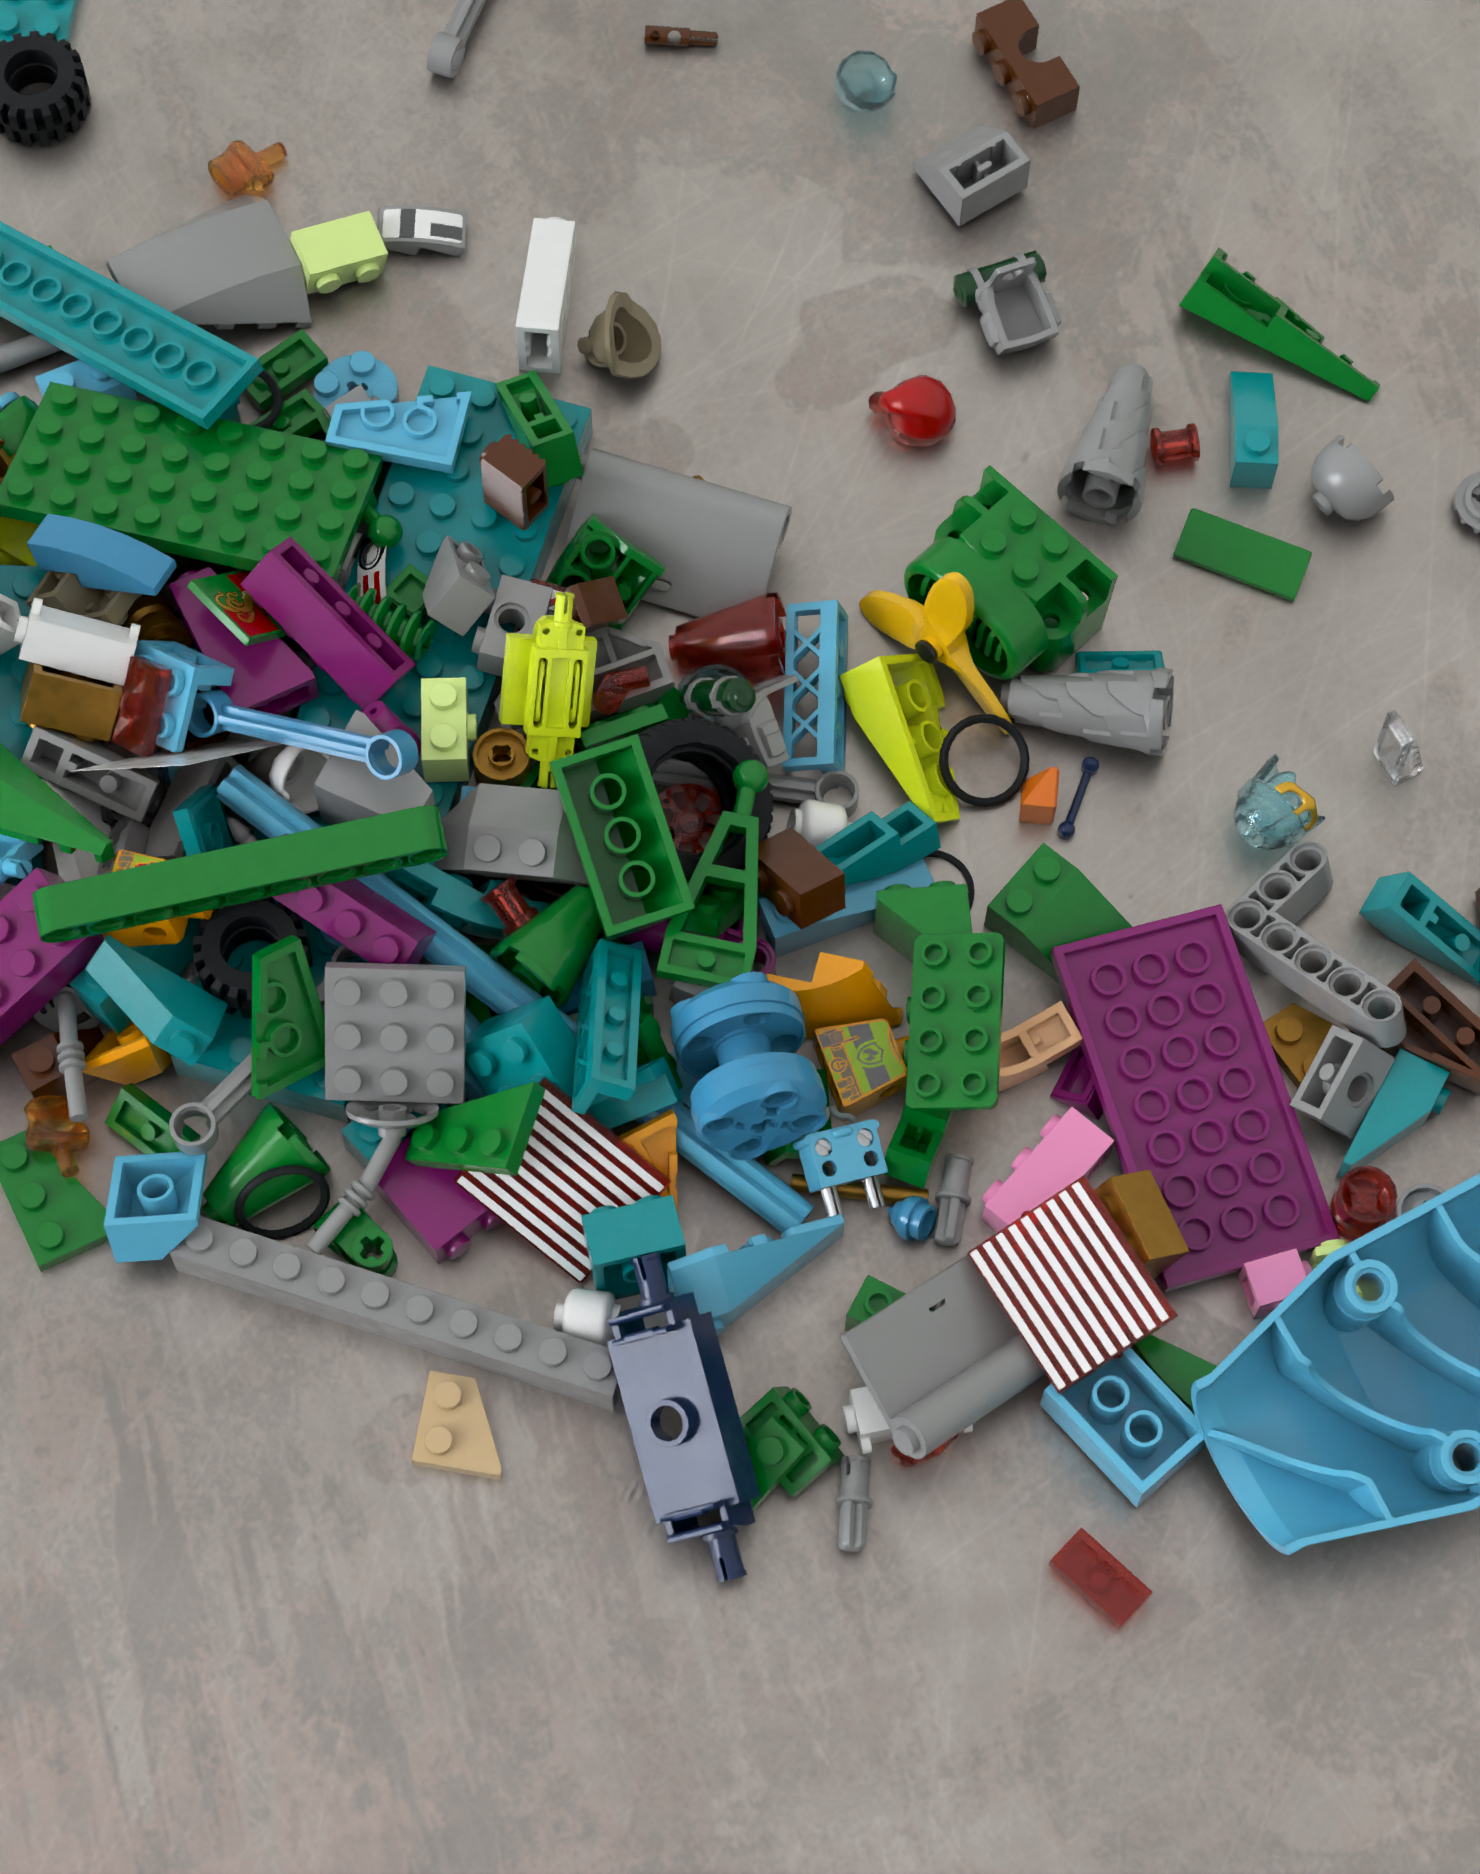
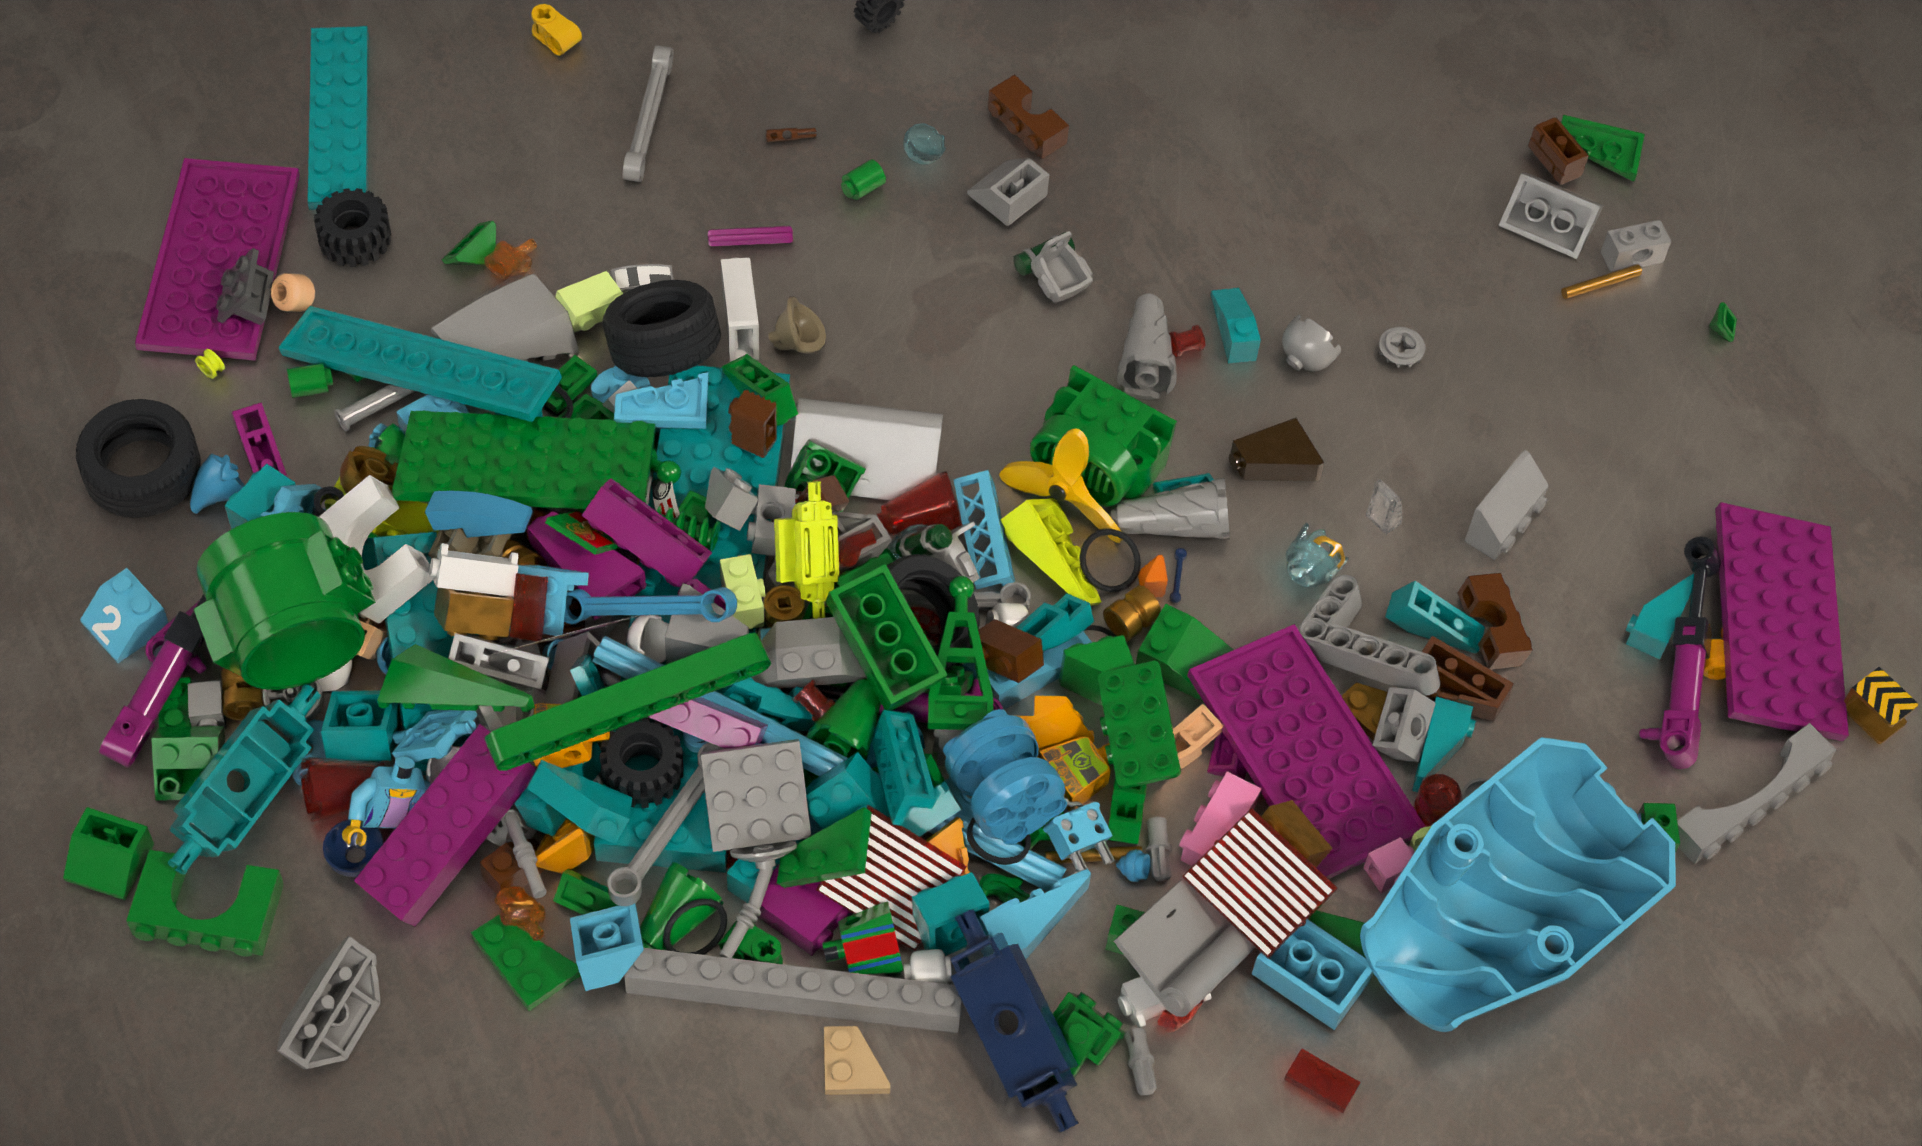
camera: 15 degrees left, 10 degrees down
green wing [251,935,325,1100] -> none
red piece [868,375,956,447] -> none
green slope [1173,508,1312,602] -> none
green wedge [1179,247,1380,402] -> none
none -> green slope [441,220,496,266]
none -> black tyre [602,280,721,377]
none -> magenta axle [708,226,793,246]
none -> torso [822,901,904,974]
none -> green brick [841,159,886,200]
none -> black piece [967,817,1031,865]
none -> green piece [979,873,1030,903]
none -> pearl gold wheel [1103,585,1161,642]
none -> dark brown slope [1229,418,1324,481]

